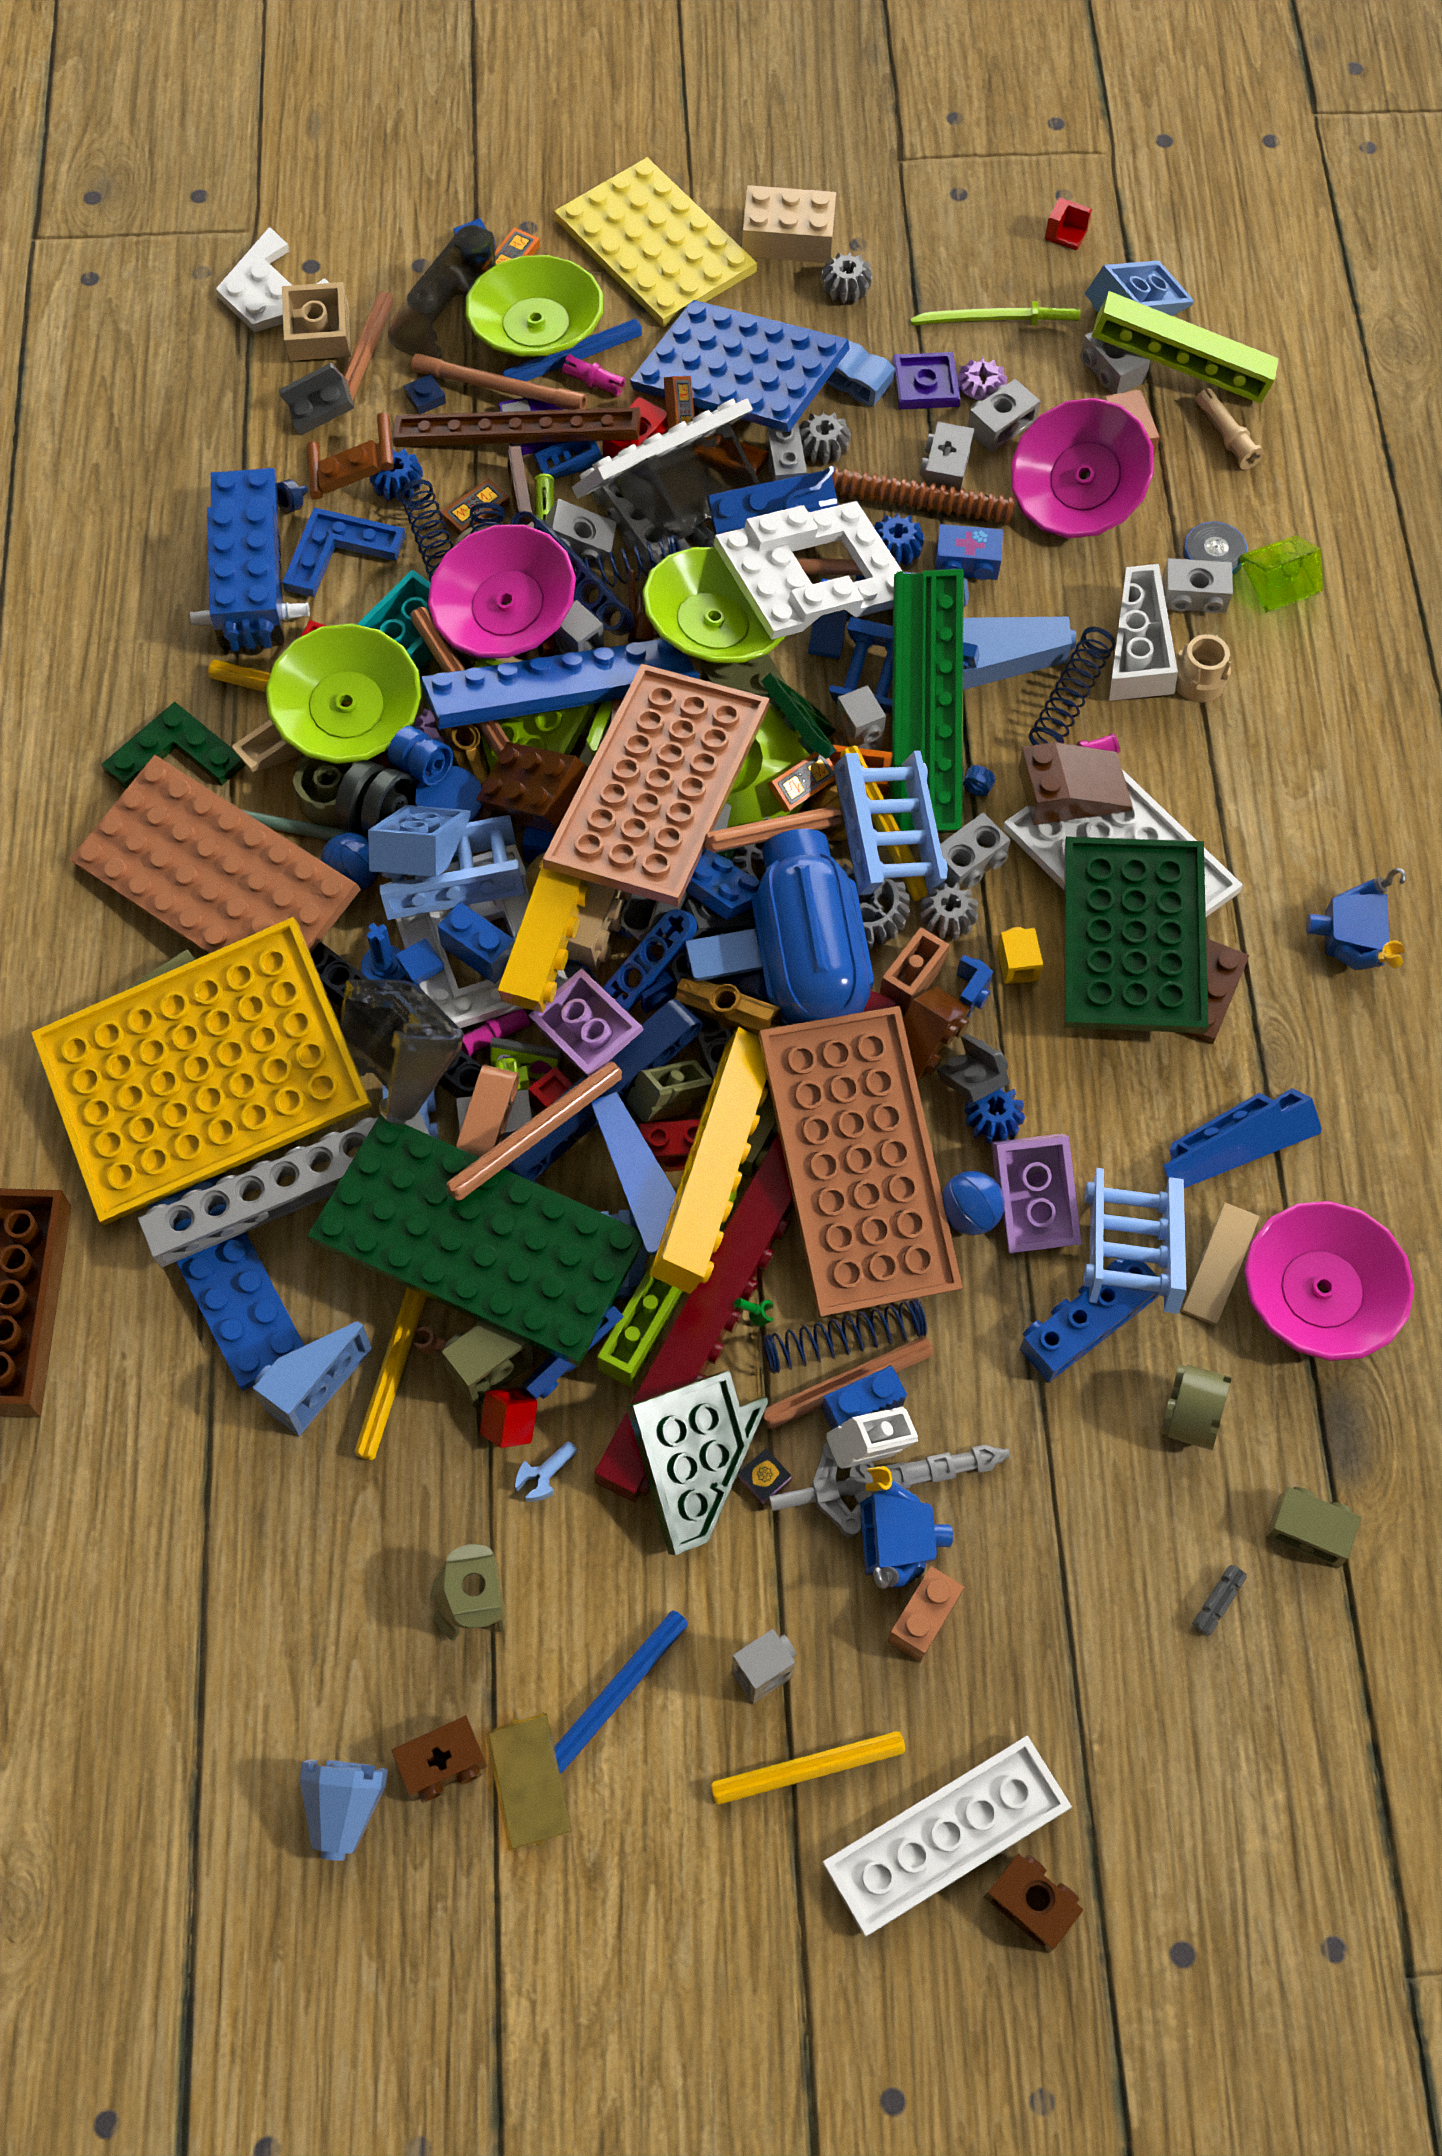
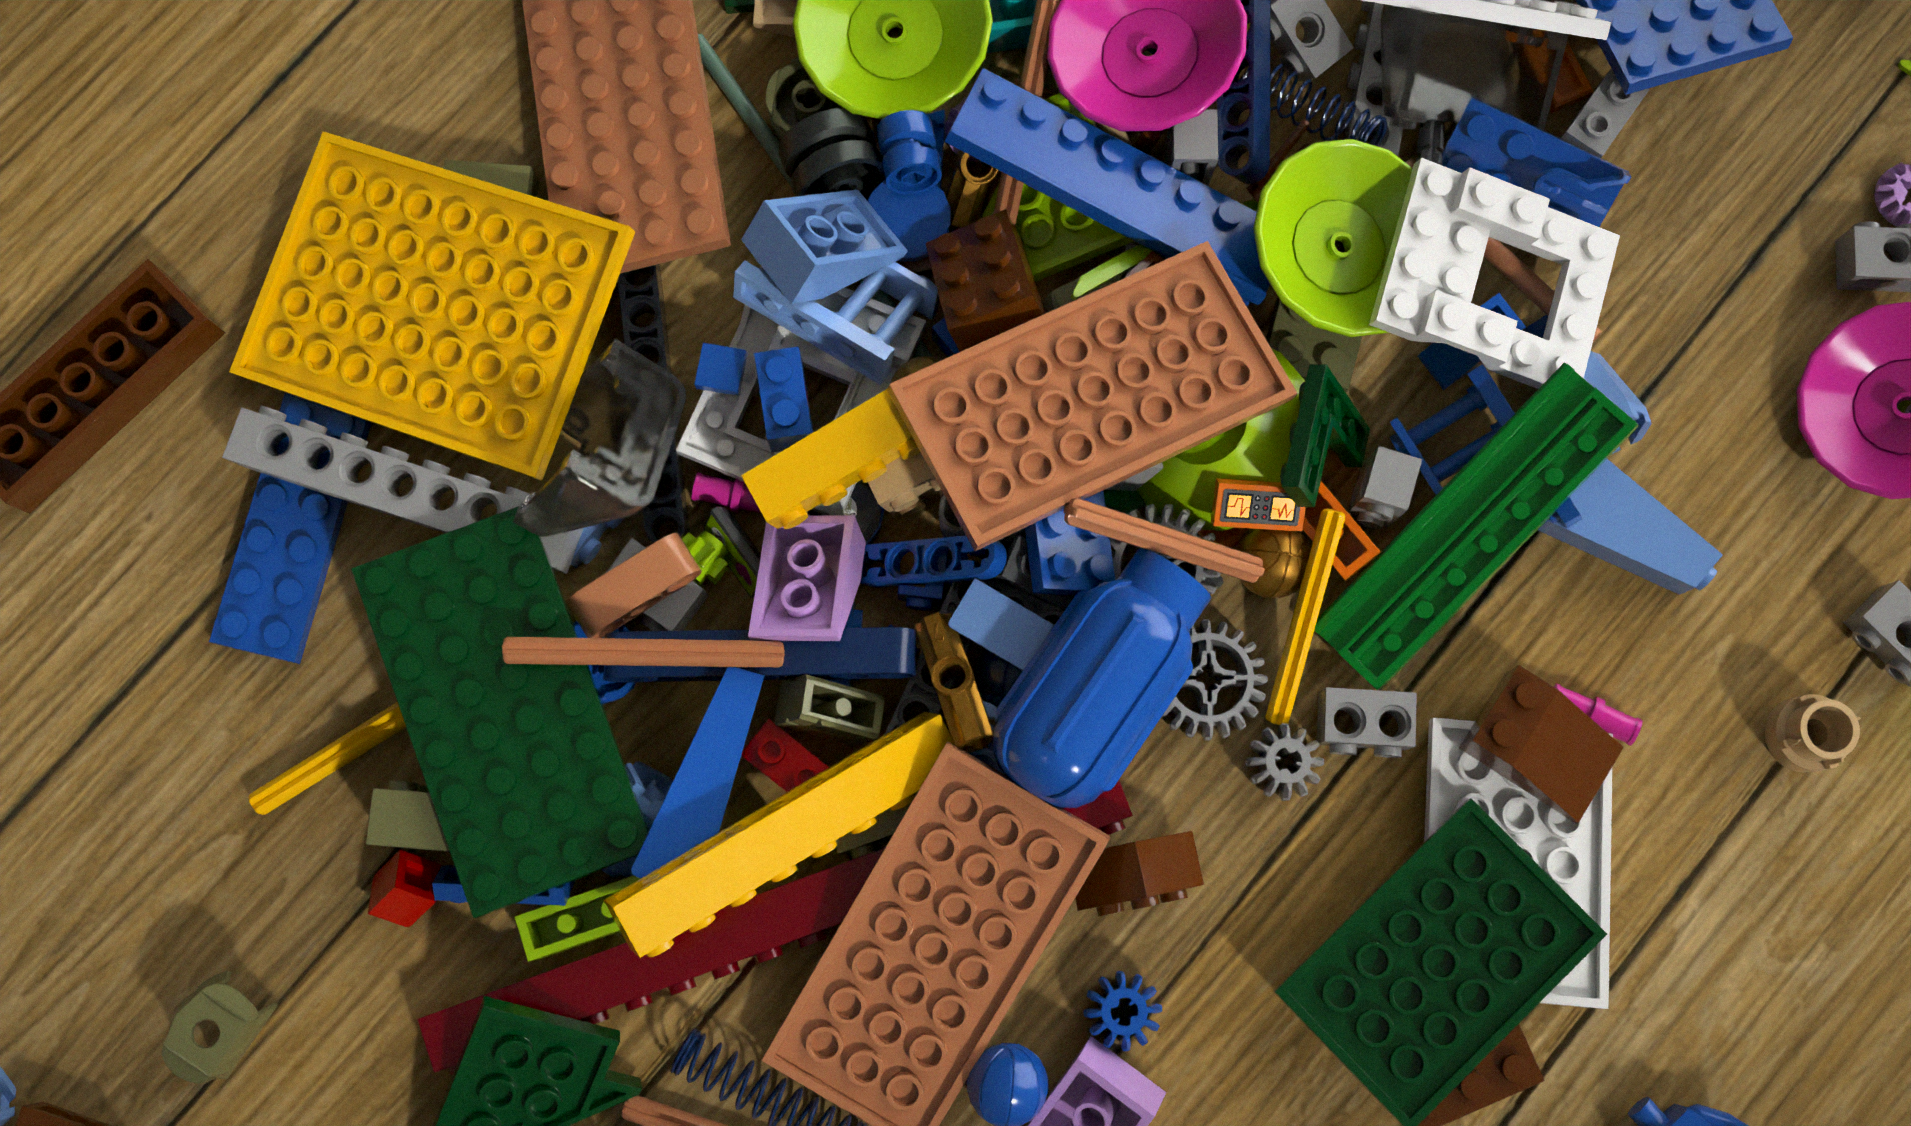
camera: 45 degrees right, 15 degrees up
medium blue slope [253,1321,372,1437] -> none
blue piece [320,833,379,892] -> none
blue piece [361,923,409,994] -> none
nougat hand [414,1327,447,1355] -> none
light blue bar [515,1441,577,1502] -> none
red panel [528,1067,573,1114] -> none
green hand [734,1298,774,1327] -> none
light grey gear [800,410,851,466] -> none
medium blue brick [826,341,895,406] -> none
dark orange piece [832,467,1015,525] -> none
light blue fence [833,751,948,895] -> none
blue gear [874,512,924,566] -> none
nougat brick [879,927,950,1013] -> none
dark purple tile [892,352,961,410] -> none
light grey brick [919,422,974,491] -> none
brick [935,524,1003,580] -> none
dark grey bracket [936,1033,1010,1103] -> none
blue bracket [956,955,993,1018] -> none
blue axle [963,765,996,797] -> none
yellow brick [997,927,1043,984] -> none
dark blue piece [1028,627,1116,745] -> none
white wedge [1109,564,1178,701] -> none

